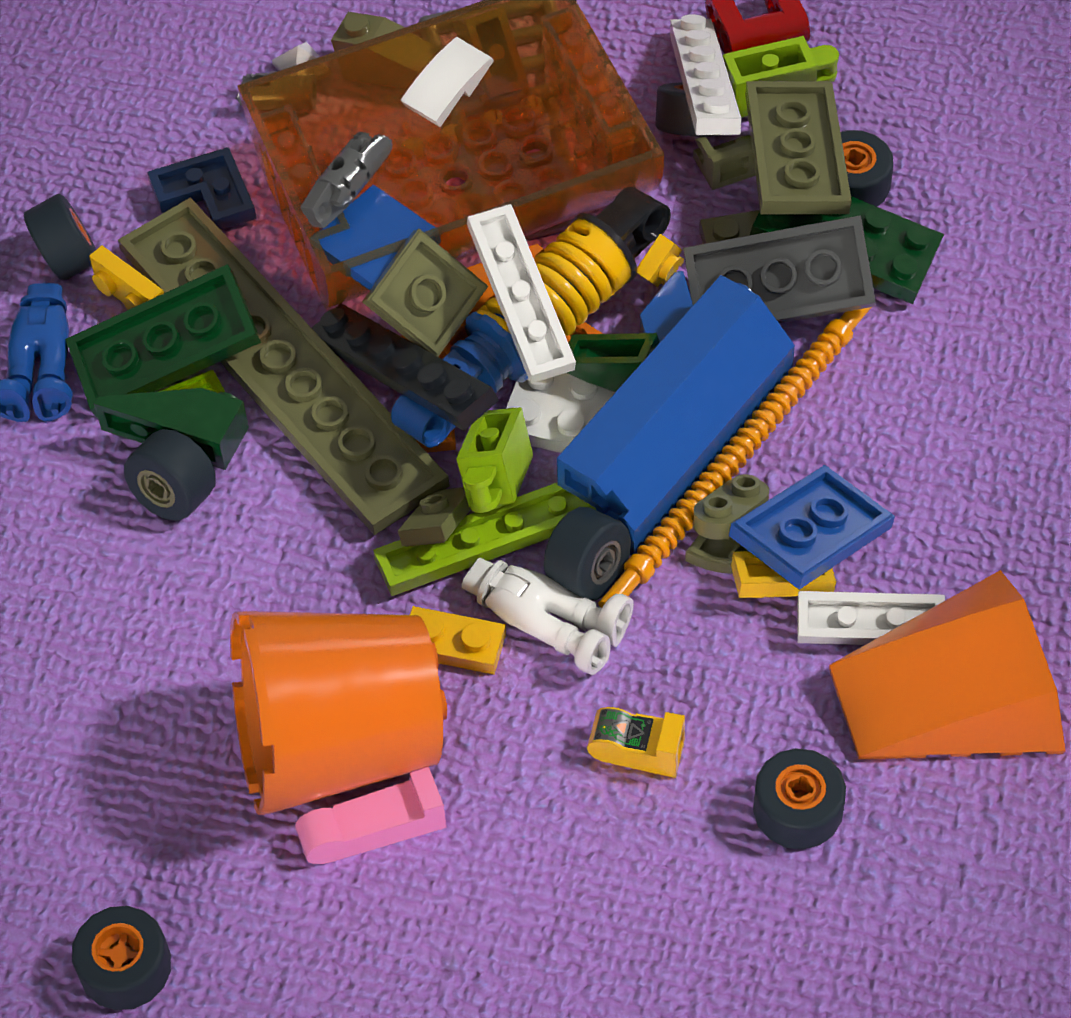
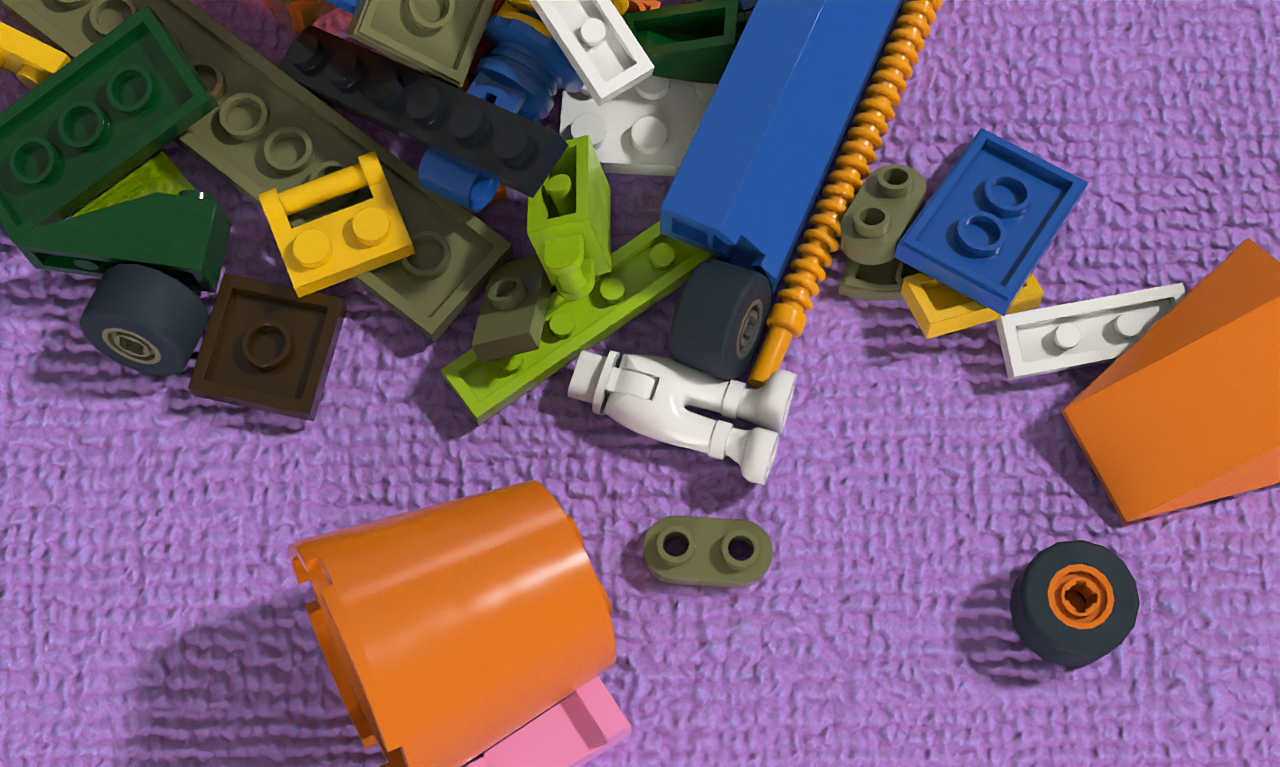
camera: 15 degrees left, 15 degrees up
yellow plate [410,606,506,675] -> none
yellow leg [587,707,685,778] -> none
none -> dark brown plate [188,273,347,422]
none -> yellow plate [258,150,416,298]
none -> olive plate [643,516,773,588]

